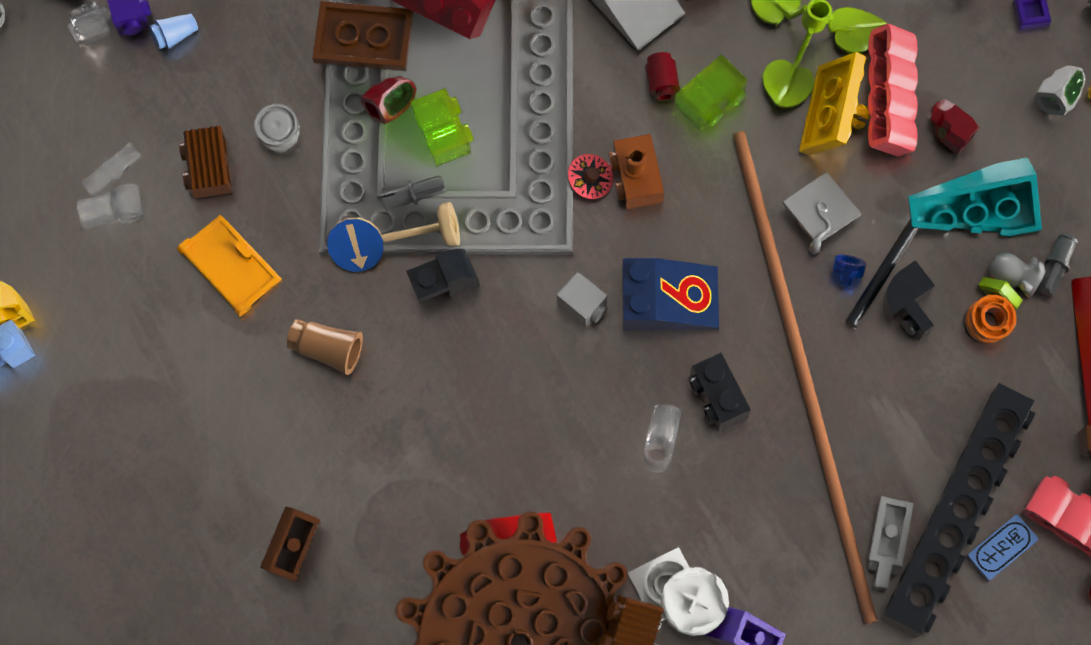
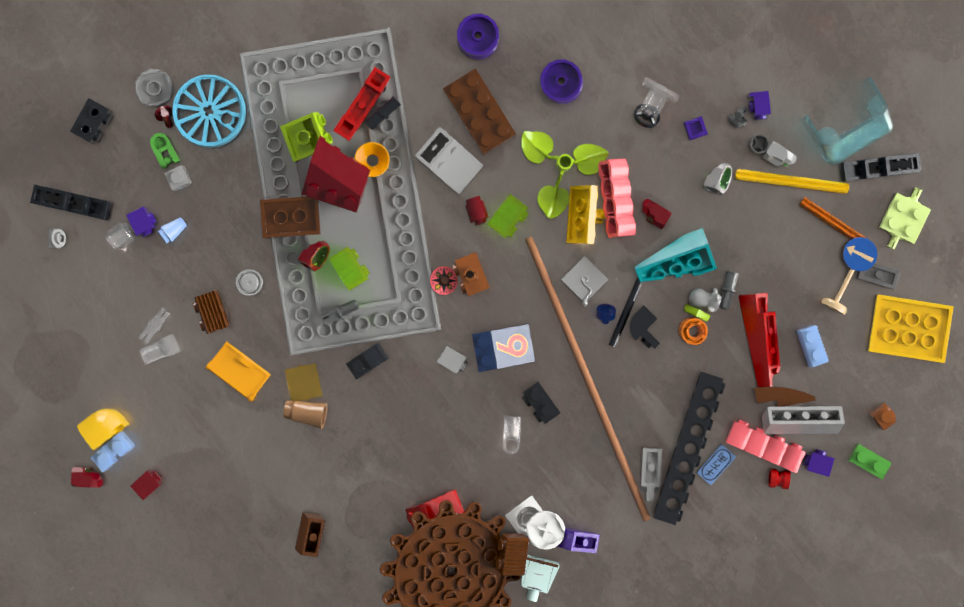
camera: 10 degrees left, 15 degrees up
piece [327,202,460,272] -> none
none -> dark red brick [130,469,163,500]
none -> clear yellow piece [285,363,323,401]

